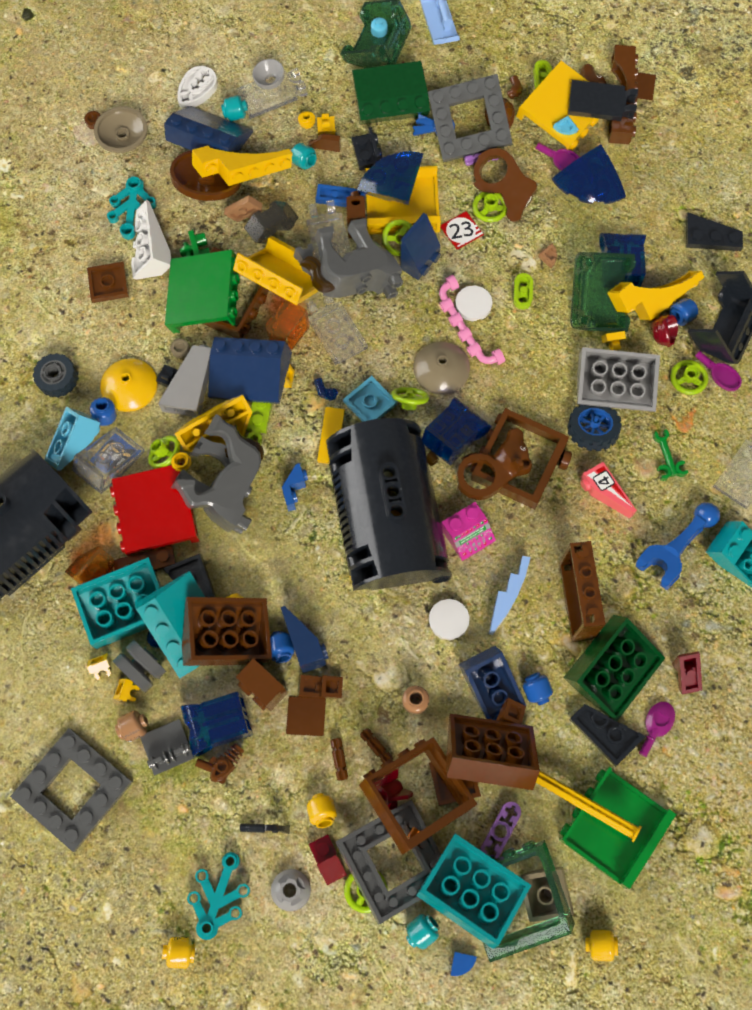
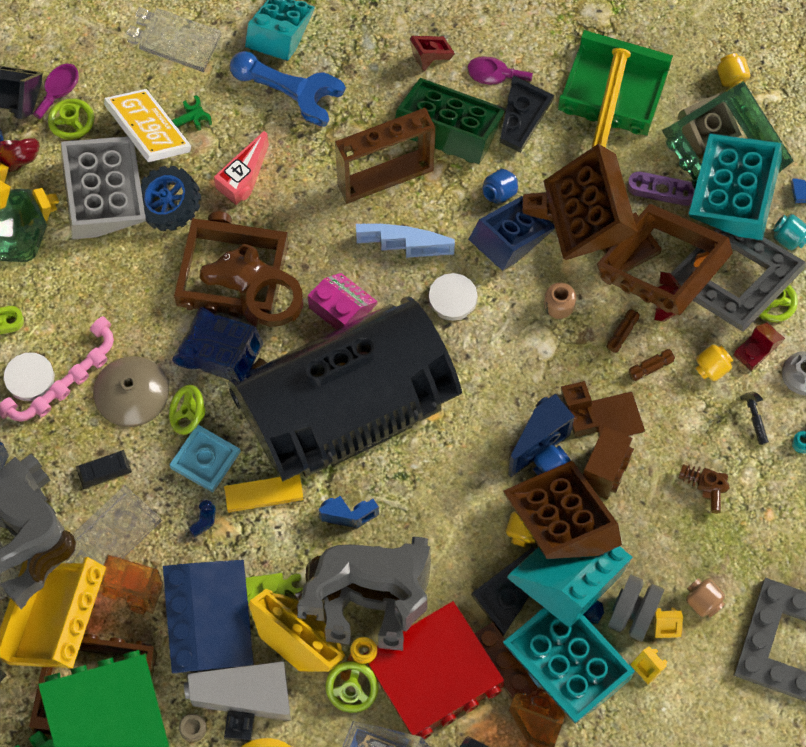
camera: 110 degrees left, 5 degrees down
dark grey hinge [140,719,194,776] -> none
clear blue piece [180,691,253,758] -> none
none -> black tile [76,450,132,489]
none -> tile [104,89,191,162]

